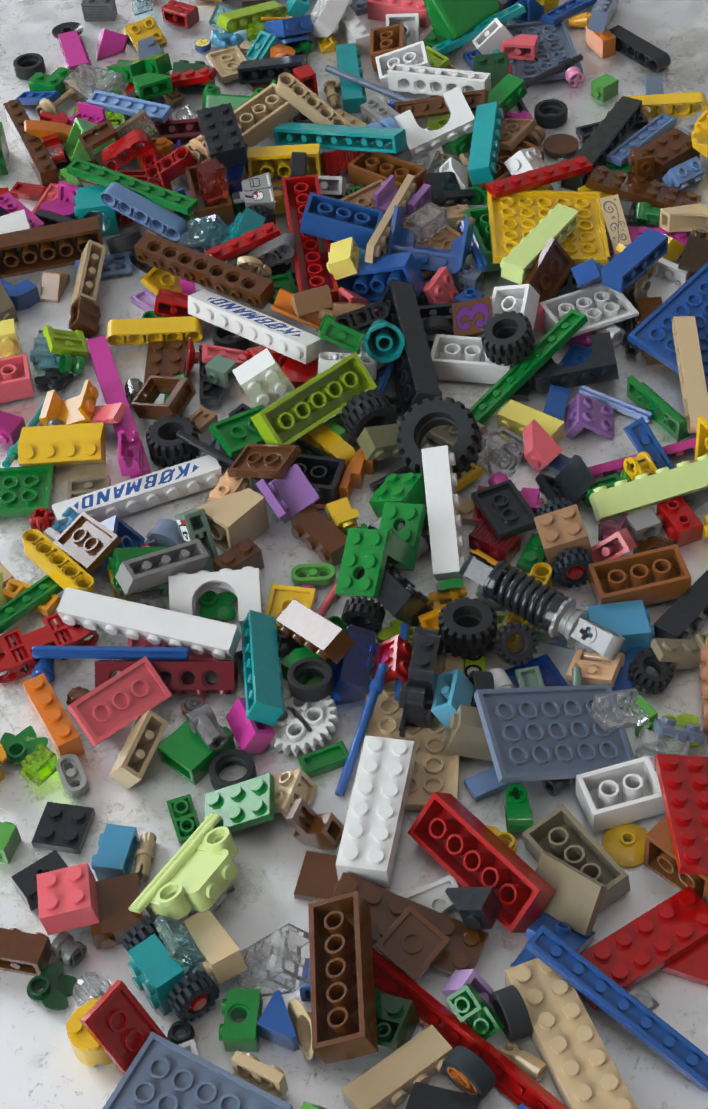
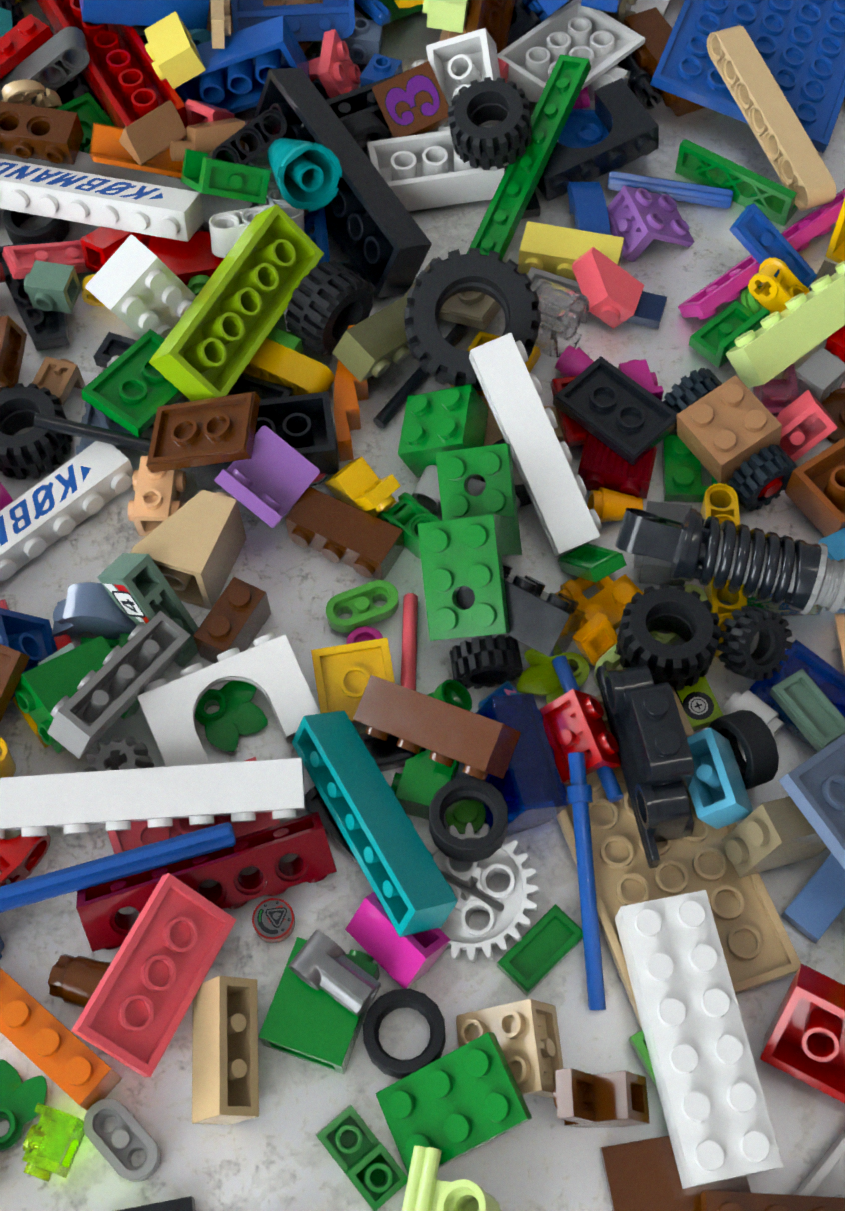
camera: 25 degrees left, 15 degrees up
black bracket [535,455,596,505] -> none

